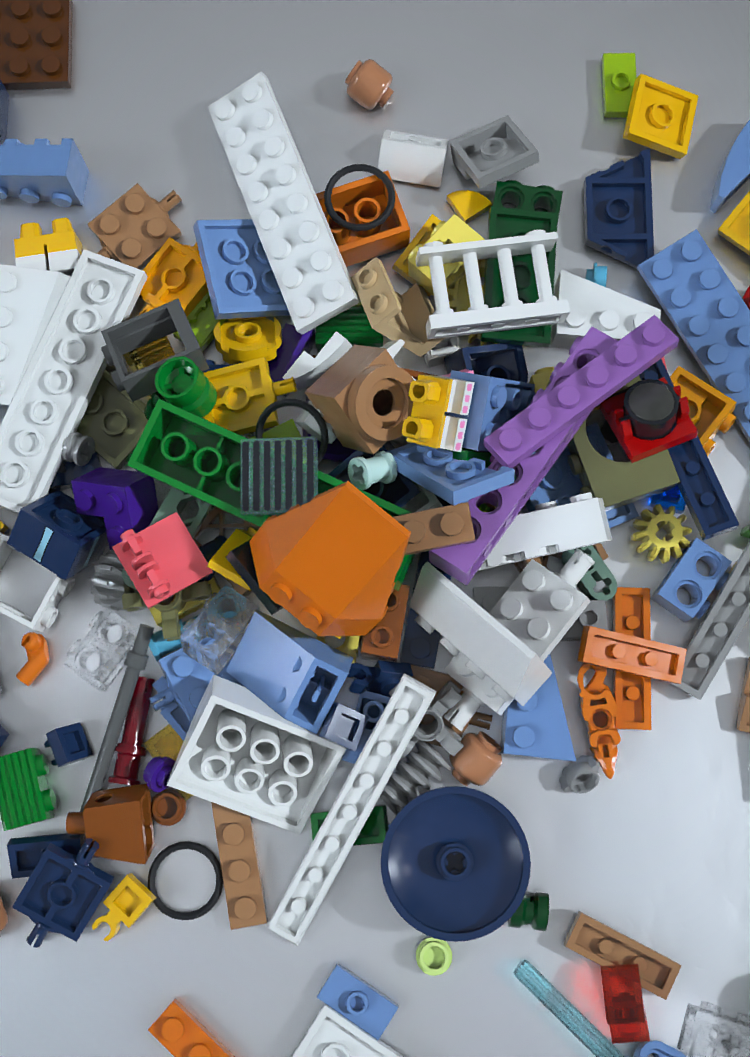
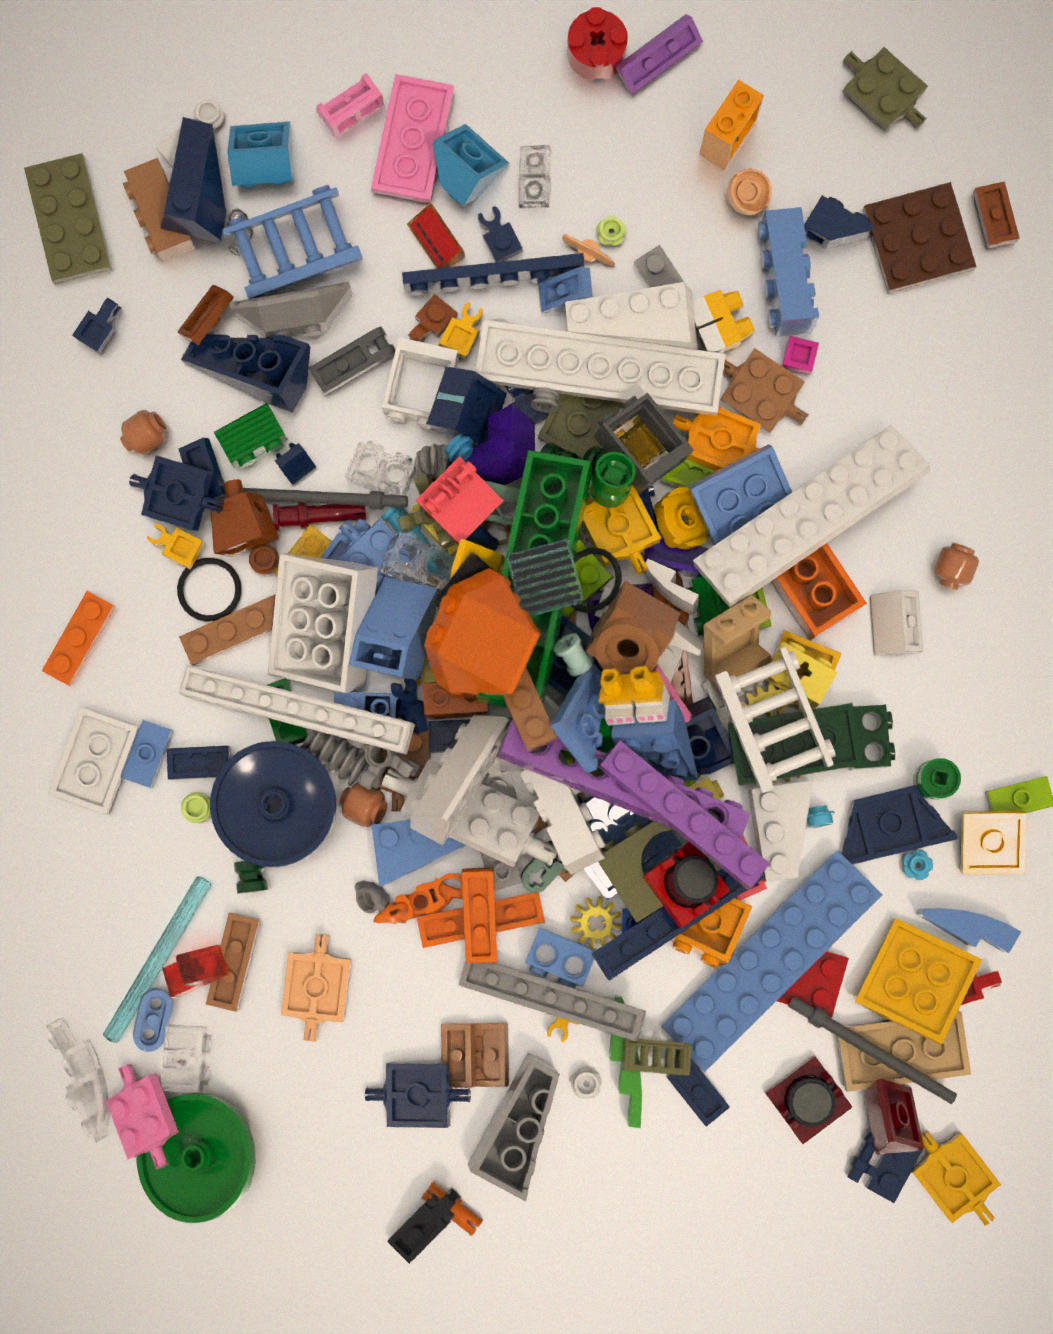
camera: 75 degrees right, 5 degrees up
orange arm [16,632,49,686] -> none
dark purple plate [143,756,175,792] -> none
tile [319,702,369,752] -> none
black tyre [324,164,395,231] -> none
yellow tile [446,190,492,224] -> none
light grey plate [450,115,539,189] -> none
none -> dark blue plate [167,745,230,780]
none -> light nougat plate [281,934,351,1042]
none -> dark azure plate [445,434,473,463]
none -> dark pink plate [782,336,819,374]
none -> medium azure plate [903,850,933,880]
none -> green wheel [913,758,961,800]

